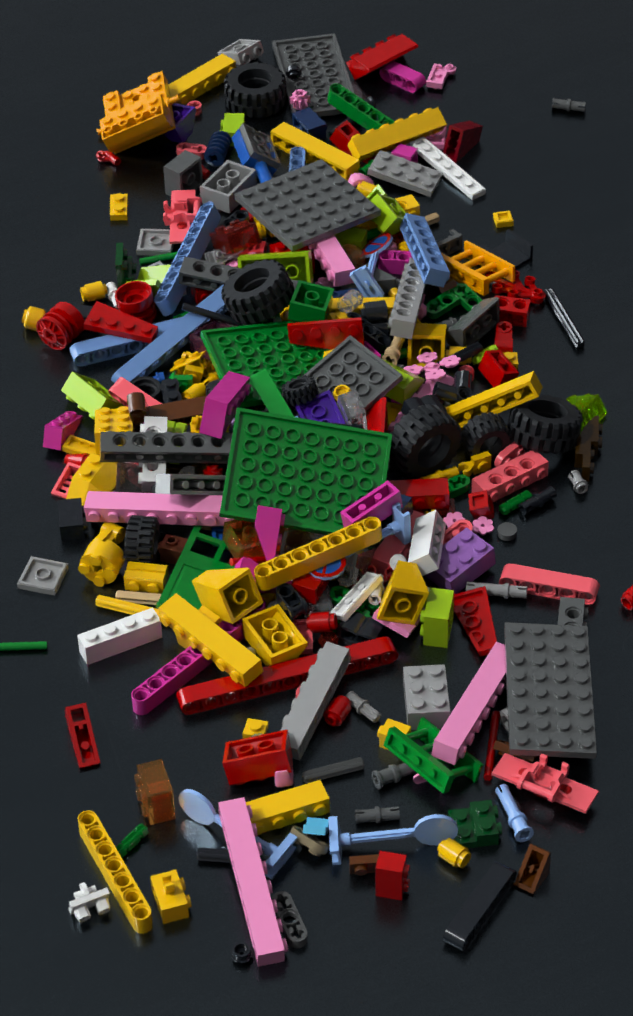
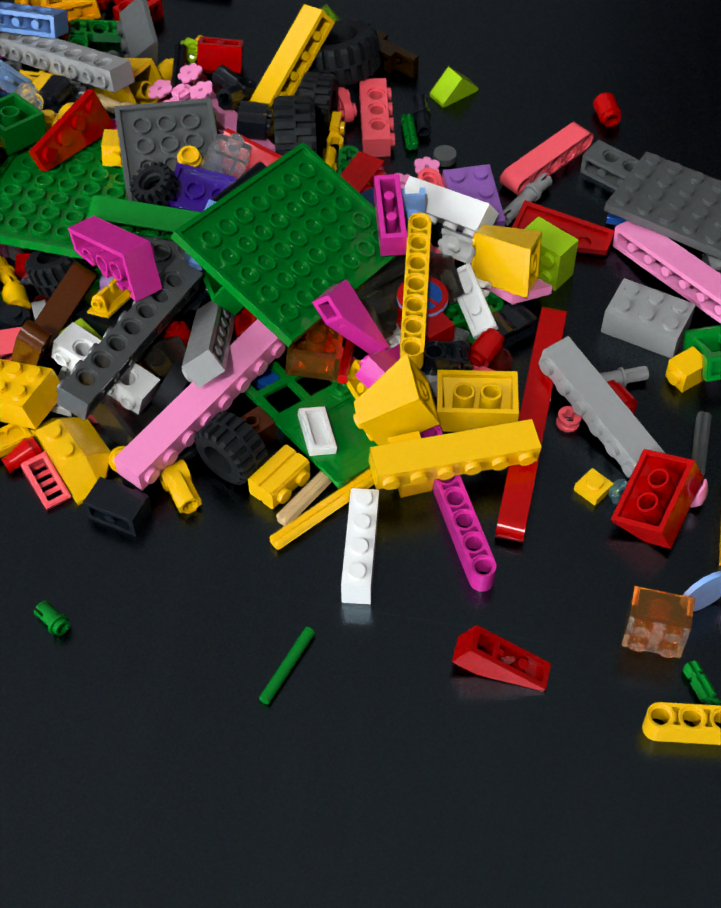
camera: 60 degrees left, 10 degrees up
light grey tile [17,556,69,596] -> none
yellow brick [78,539,125,587] -> none
red brick [468,490,495,520] -> none
red piece [494,321,513,352] -> none
light grey pin [568,470,588,494] -> none
none -> white tile [298,406,337,456]
none -> lime slope [430,66,478,108]

